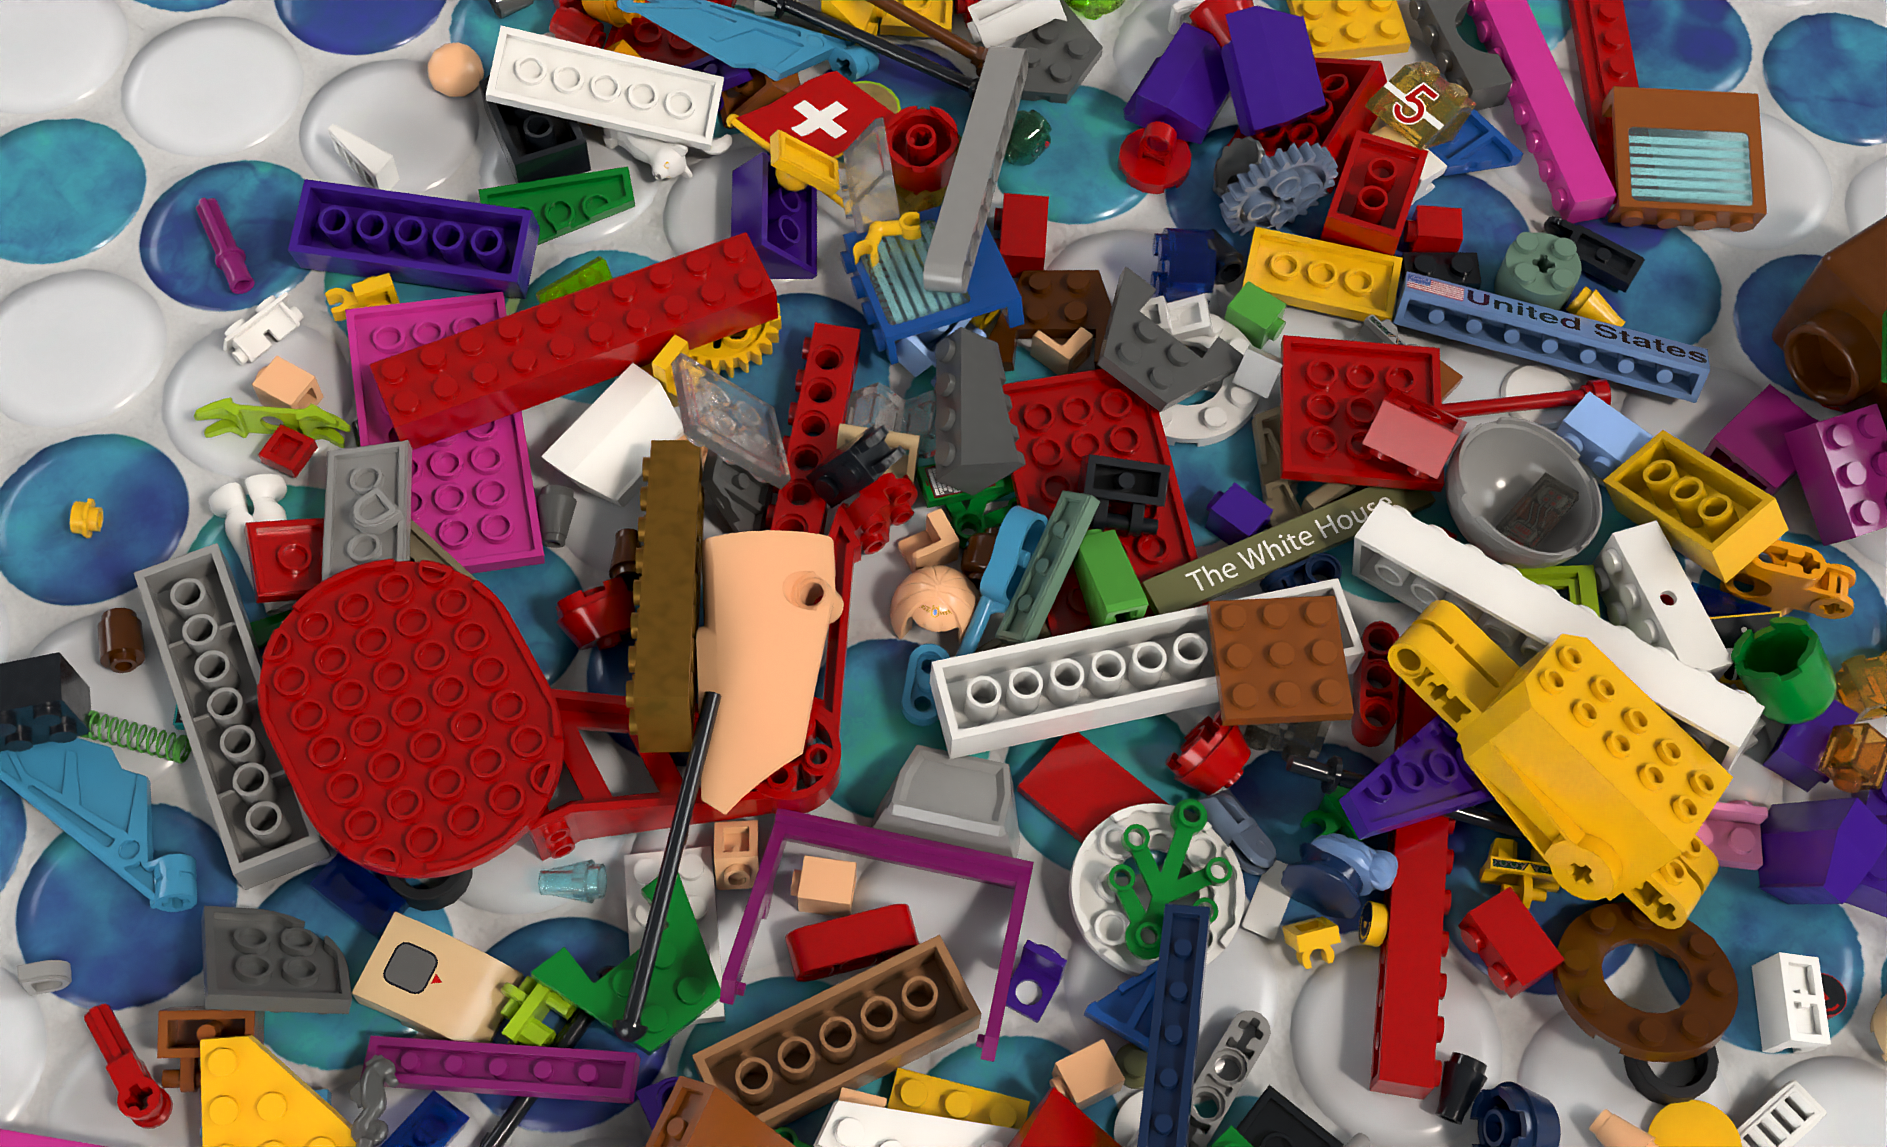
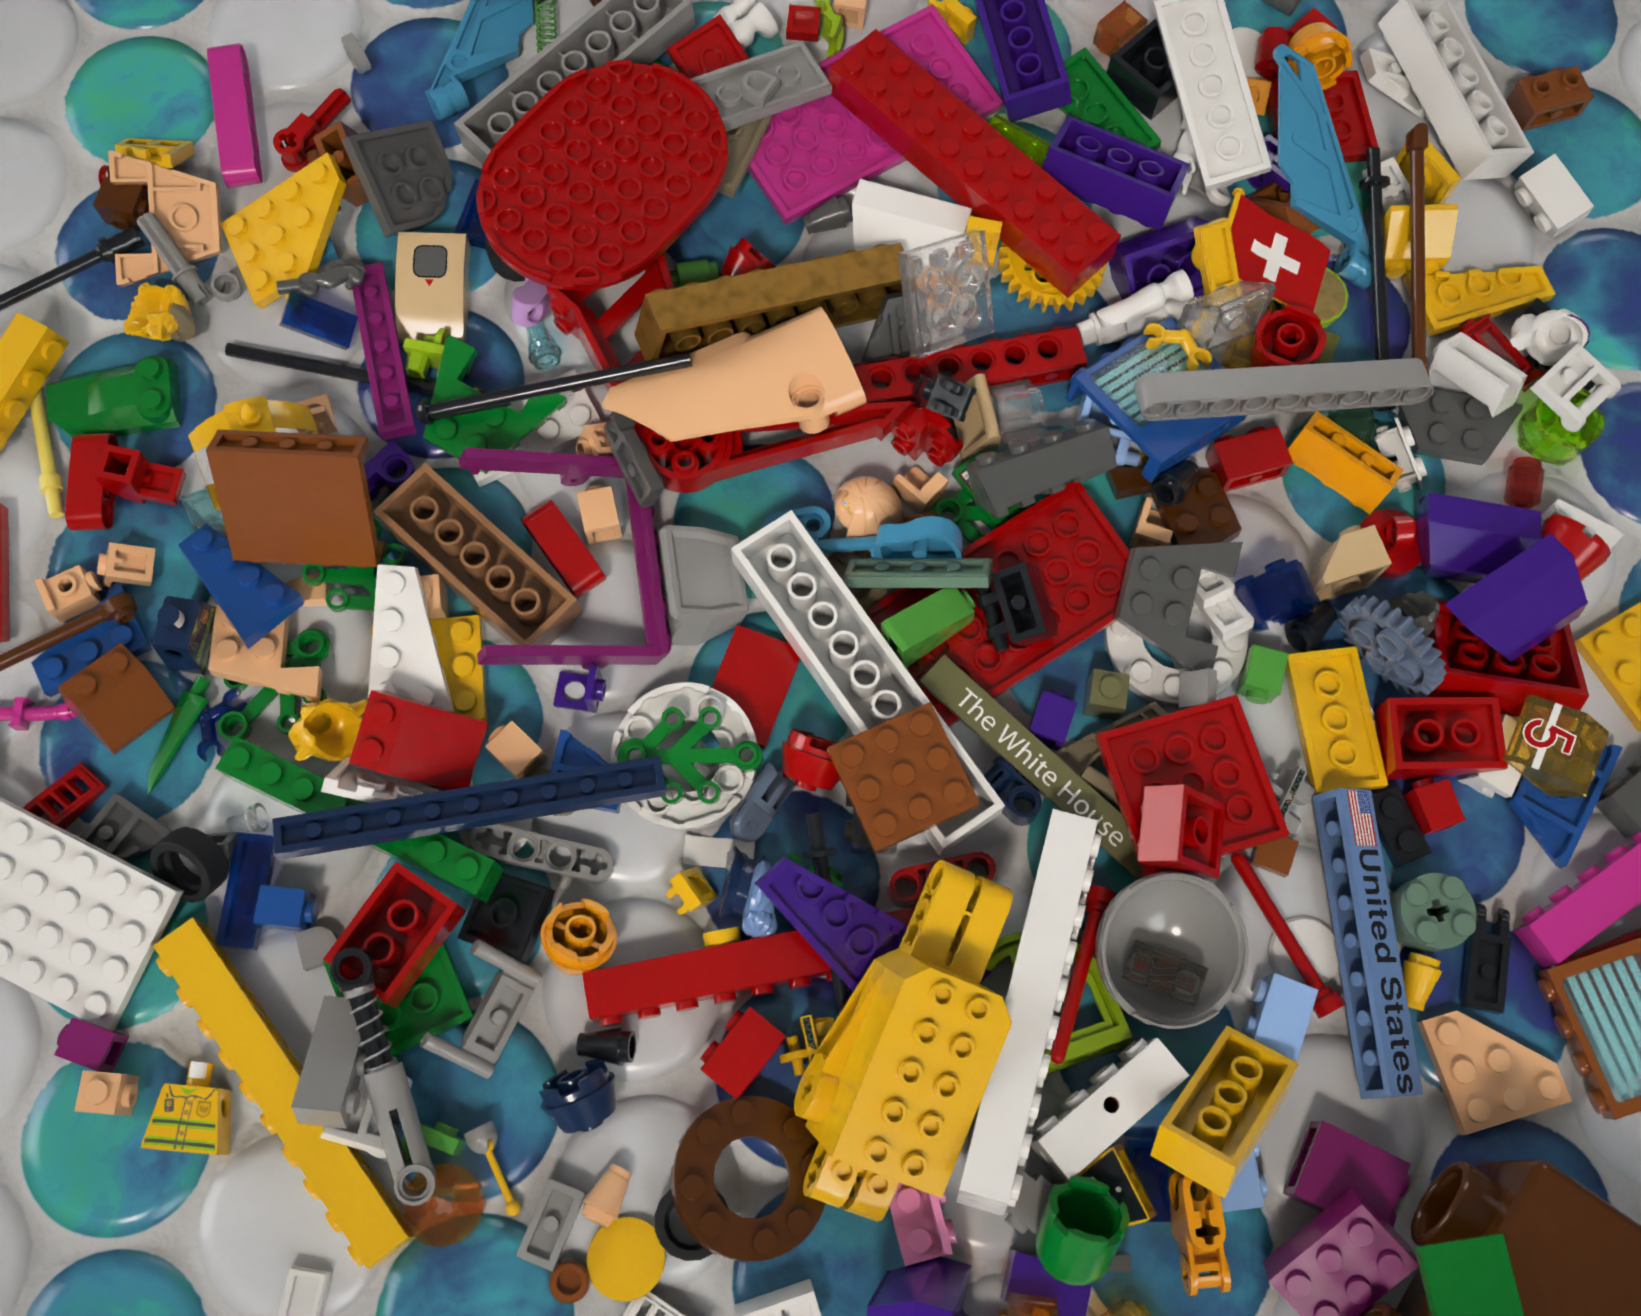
camera: 70 degrees right, 10 degrees up
none -> lavender leg [511,278,551,327]
none -> light orange cone [540,898,617,976]
none -> dark grey hinge [603,411,664,508]
none -> bright green brick [669,259,719,288]
none -> dark purple brick [1042,115,1190,231]
none -> white piece [1076,269,1196,347]
none -> olive brick [1082,669,1130,721]
none -> clear orange brick [1093,0,1148,58]
none -> black cone [1152,460,1199,506]
none -> light orange brick [1288,411,1404,514]
none -> tan slope [1301,525,1392,608]
none -> white hinge [1374,417,1427,493]
none -> light nougat plate [1417,1010,1573,1135]
none -> clear red brick [1504,457,1545,509]

